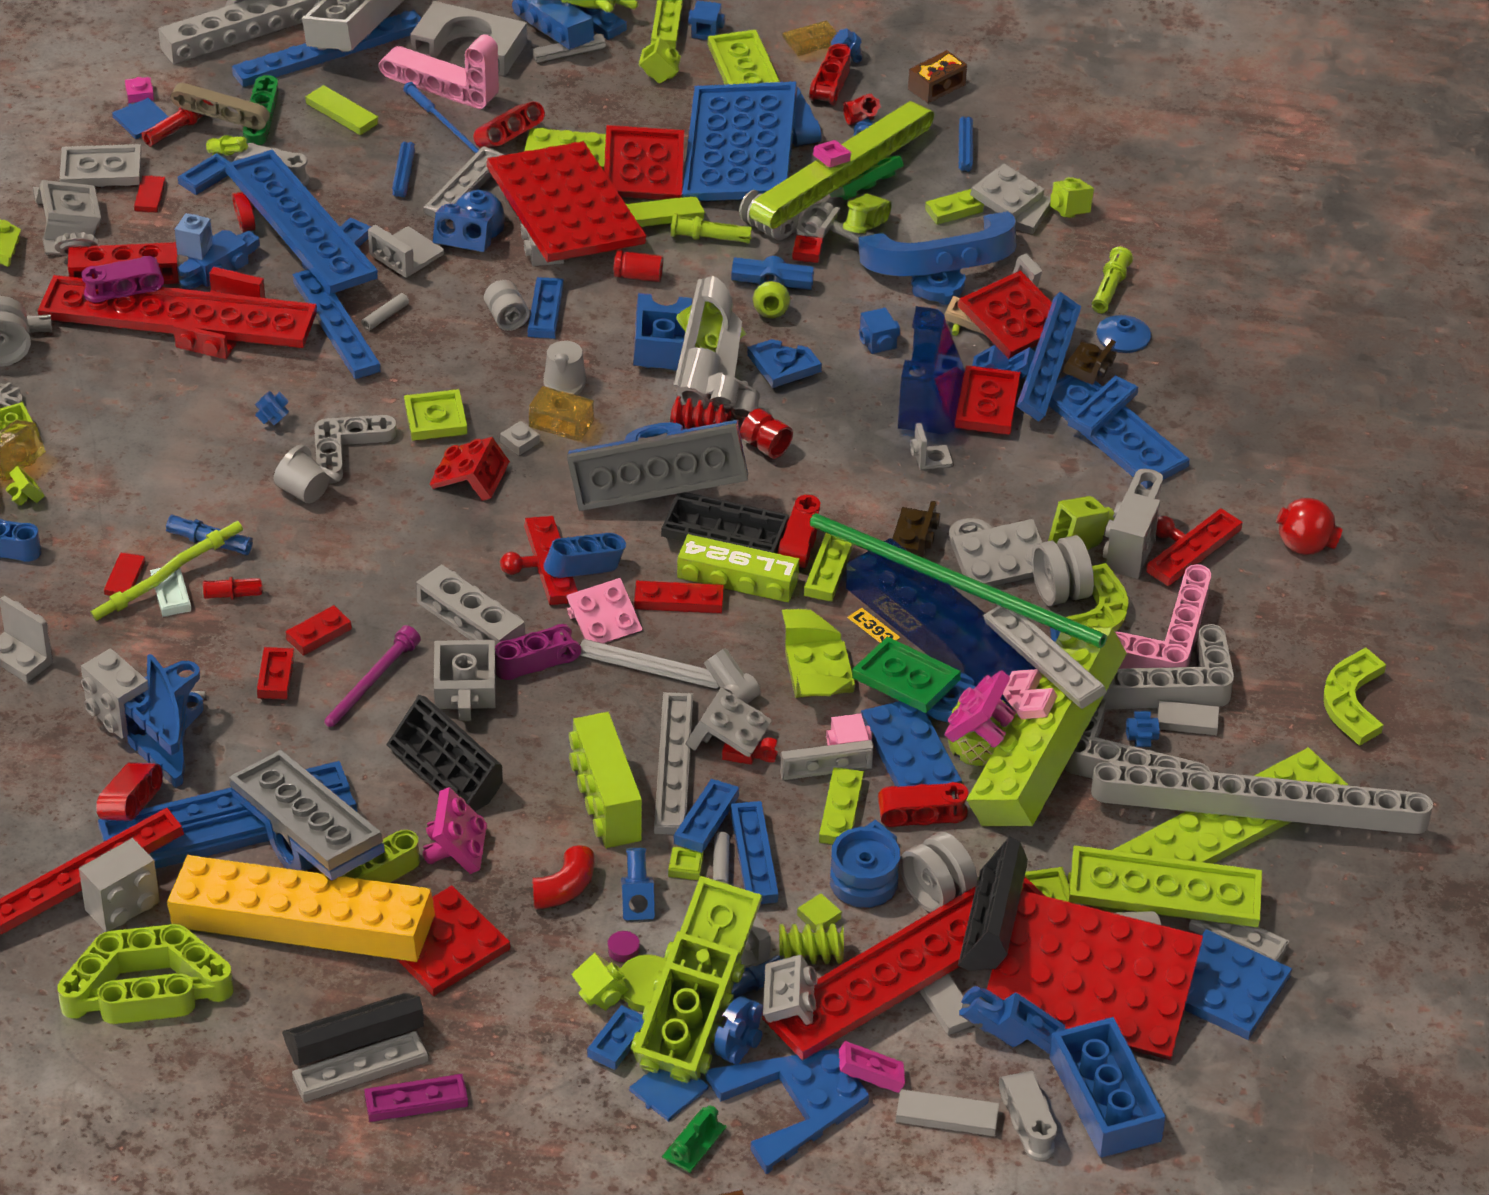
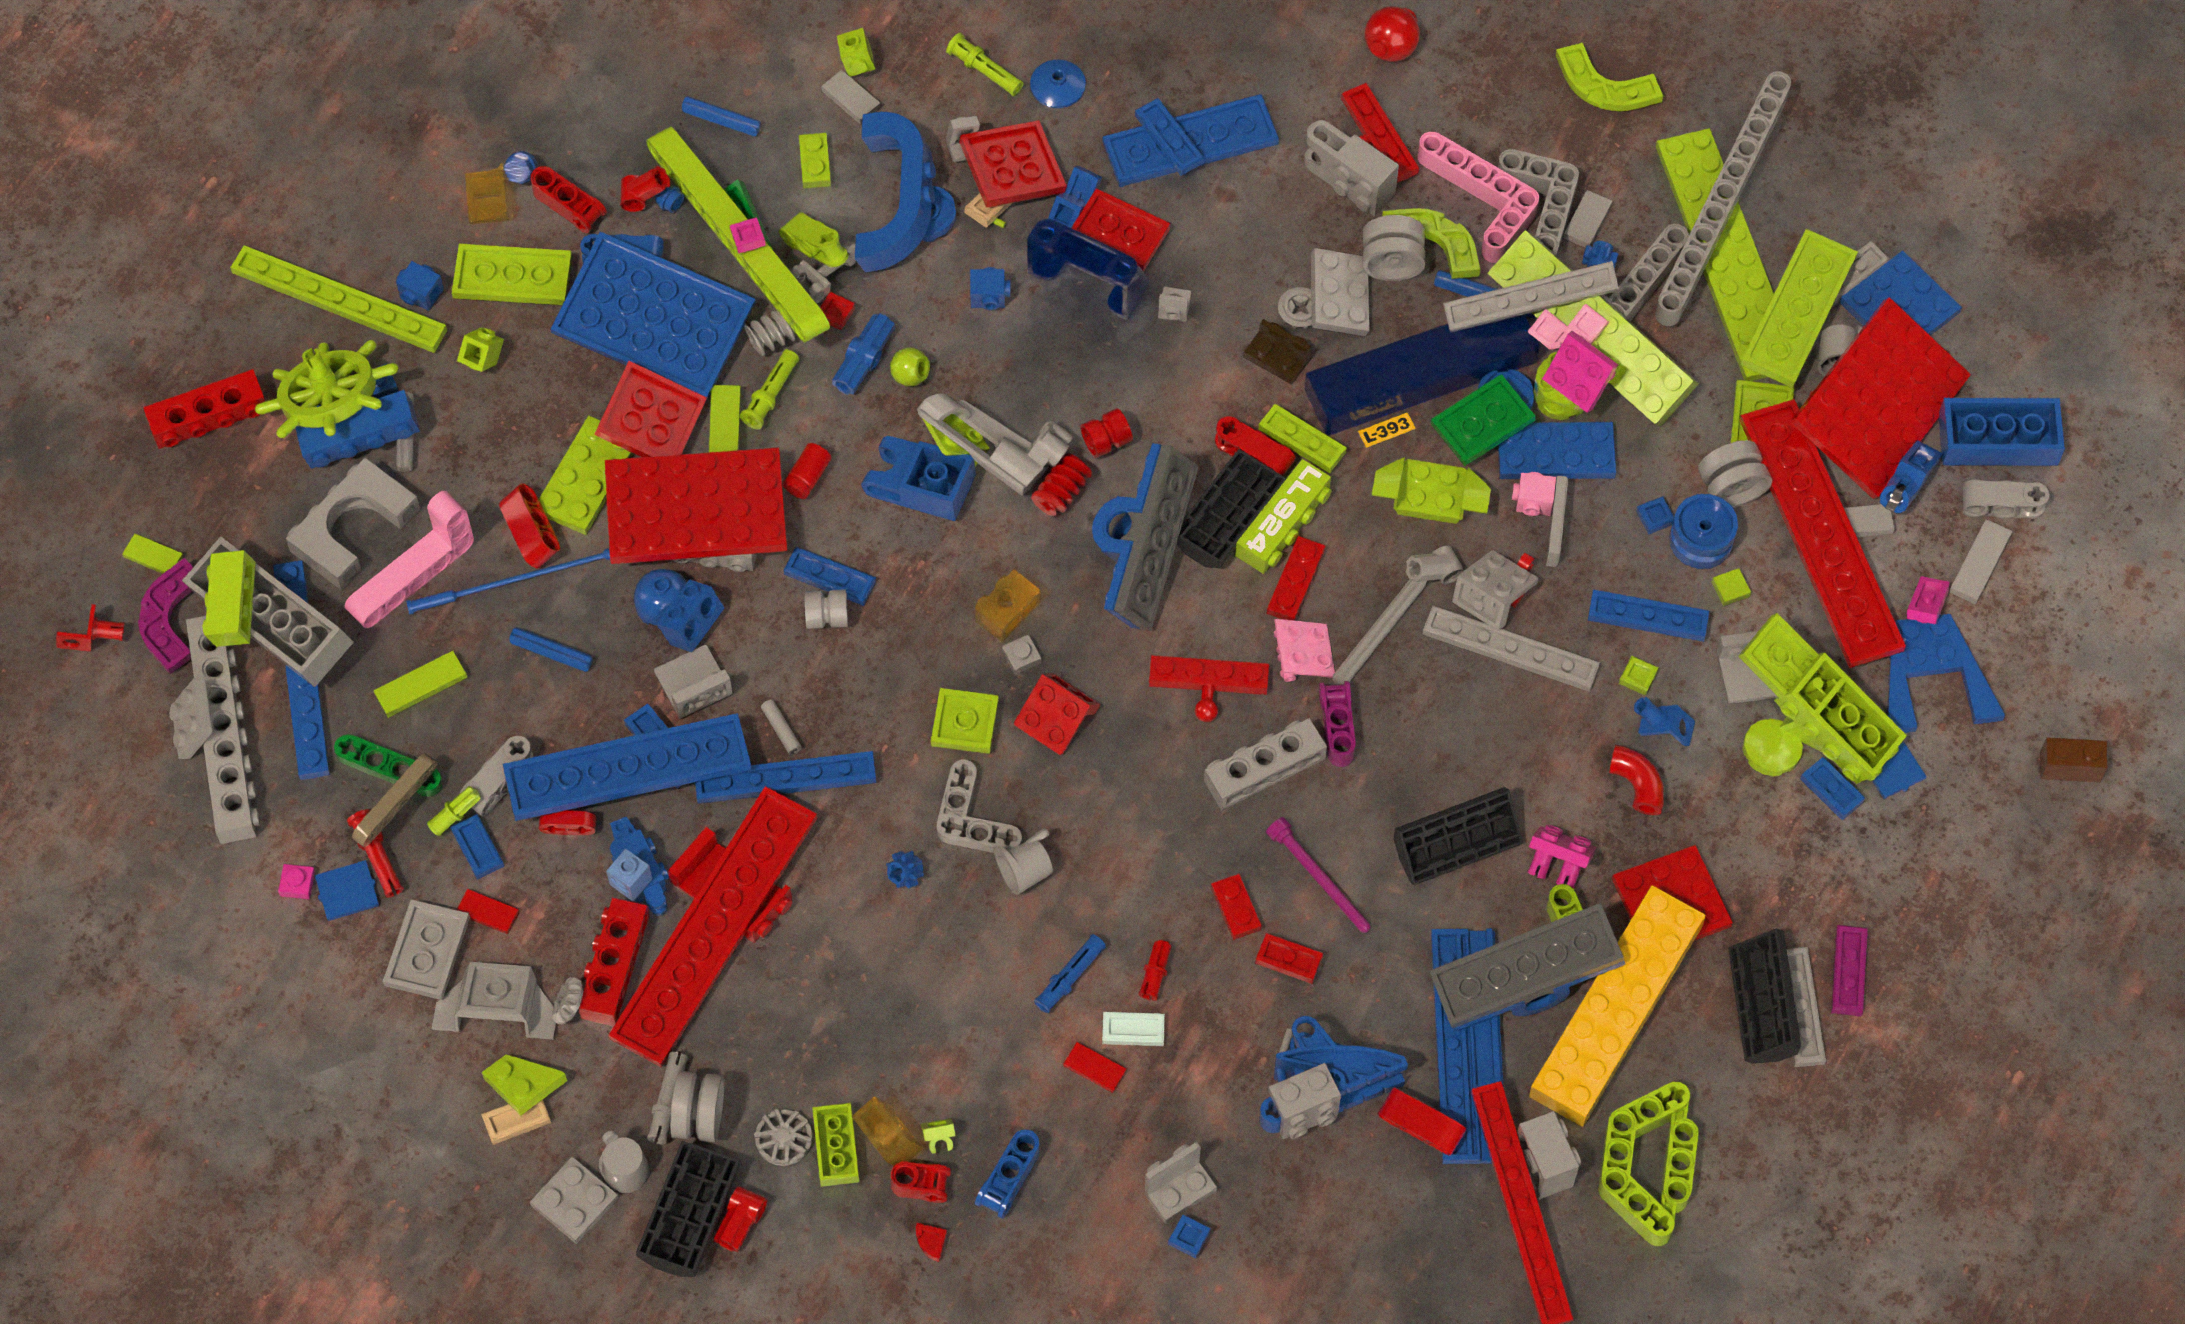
camera: 70 degrees left, 20 degrees up
magenta piece [82,256,164,303] -> none
lime bar [90,520,243,621] -> none
light grey tile [424,146,505,222] -> none
light grey hinge [434,640,495,721] -> none
blue beam [543,533,626,578] -> none
light grey hat [544,341,586,398] -> none
lime brick [569,711,642,849] -> none
lime brick [571,953,629,1011] -> none
magenta tile [608,931,640,963] -> none
green hinge [662,1105,727,1173] -> none
blue plate [674,779,739,853] -> none
light grey piece [713,832,730,884] -> none
blue plate [714,997,763,1065] -> none
blue plate [747,339,822,388] -> none
light grey bracket [763,955,817,1025] -> none
lime piece [779,923,844,964] -> none
green piece [810,513,1107,648] -> none
lime plate [819,767,864,845] -> none
red piece [877,782,969,827] -> none
reddish brown brick [908,50,967,104] -> none
black piece [958,836,1028,971] -> none
light grey plate [970,163,1045,218] -> none
blue plate [1017,292,1081,422] -> none
lime torso [1048,496,1115,550] -> none
dark brown bracket [1063,339,1117,385] -> none

